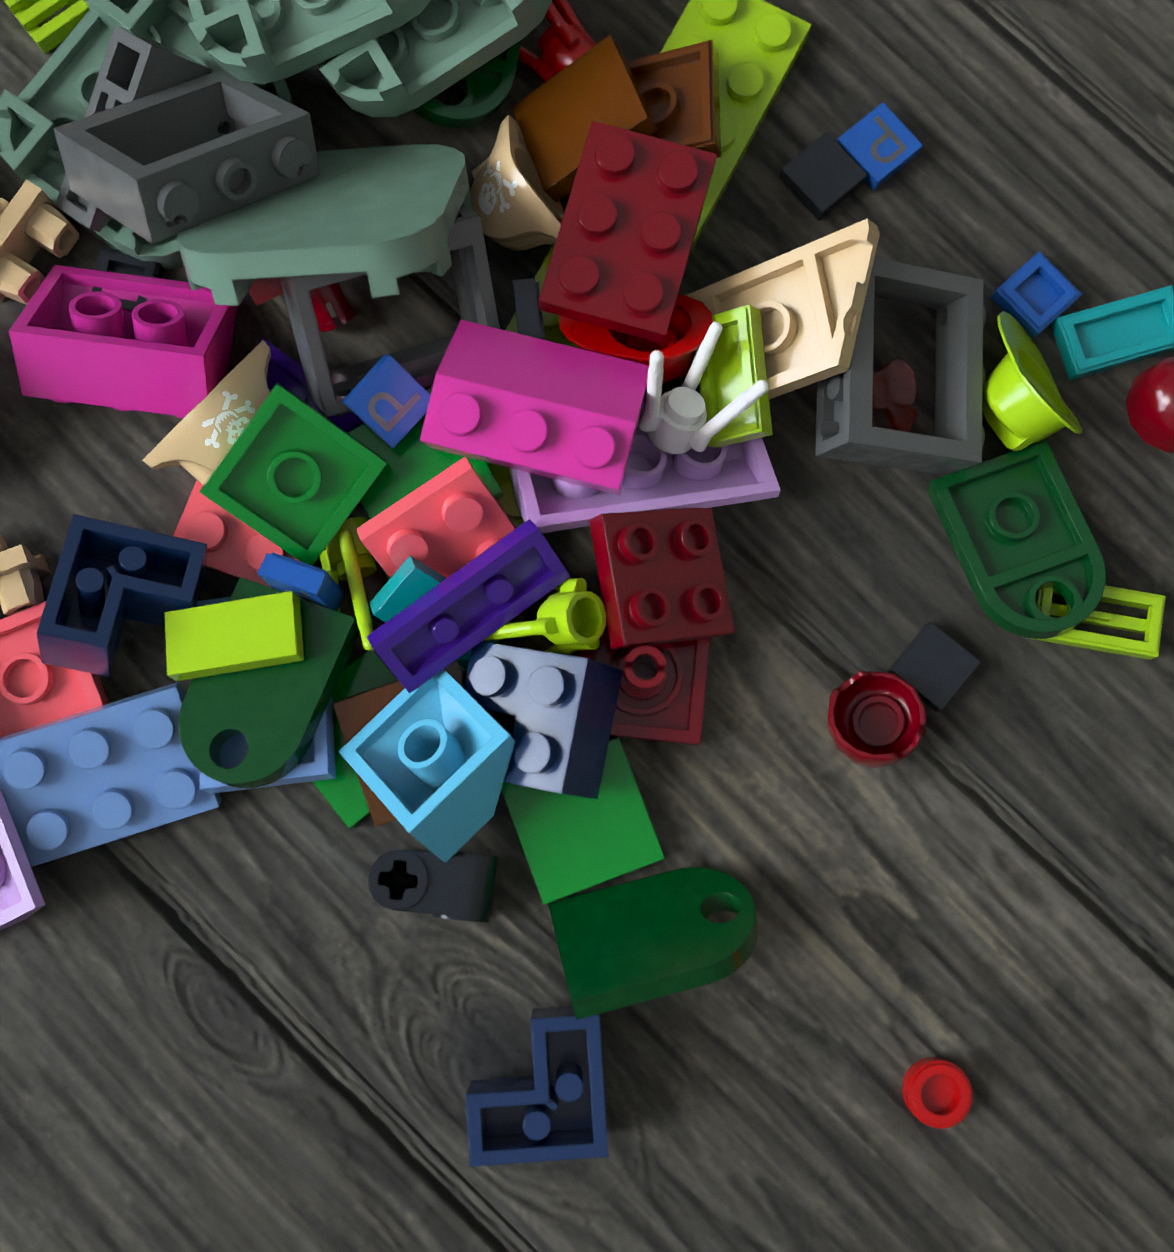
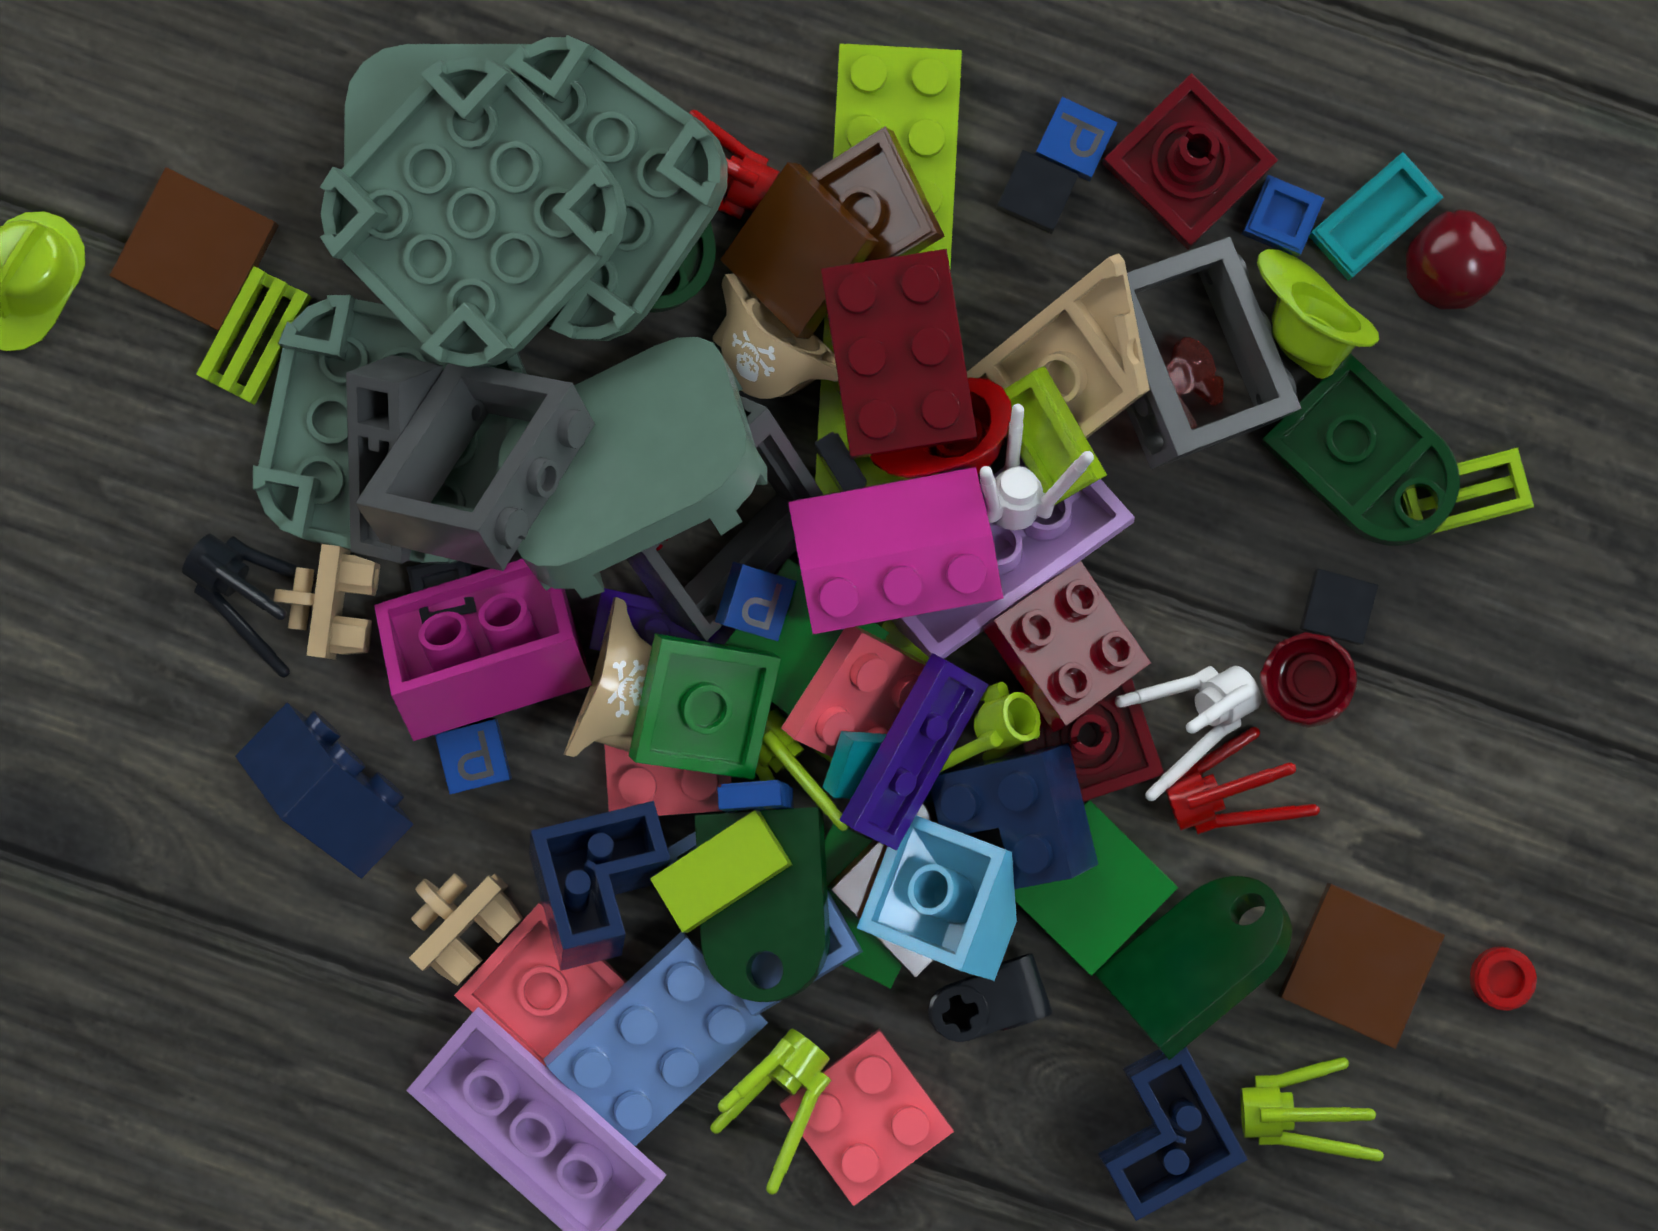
camera: 20 degrees left, 5 degrees up
none -> blue tile [435,719,512,794]
none -> lime plant [710,1028,832,1195]
none -> coral plate [780,1028,954,1206]
none -> dark red plate [1102,73,1278,250]
none -> white plant [1114,666,1261,801]
none -> red plant [1165,727,1320,835]
none -> lime plant [1240,1057,1384,1162]
none -> reddish brown tile [1278,883,1445,1049]

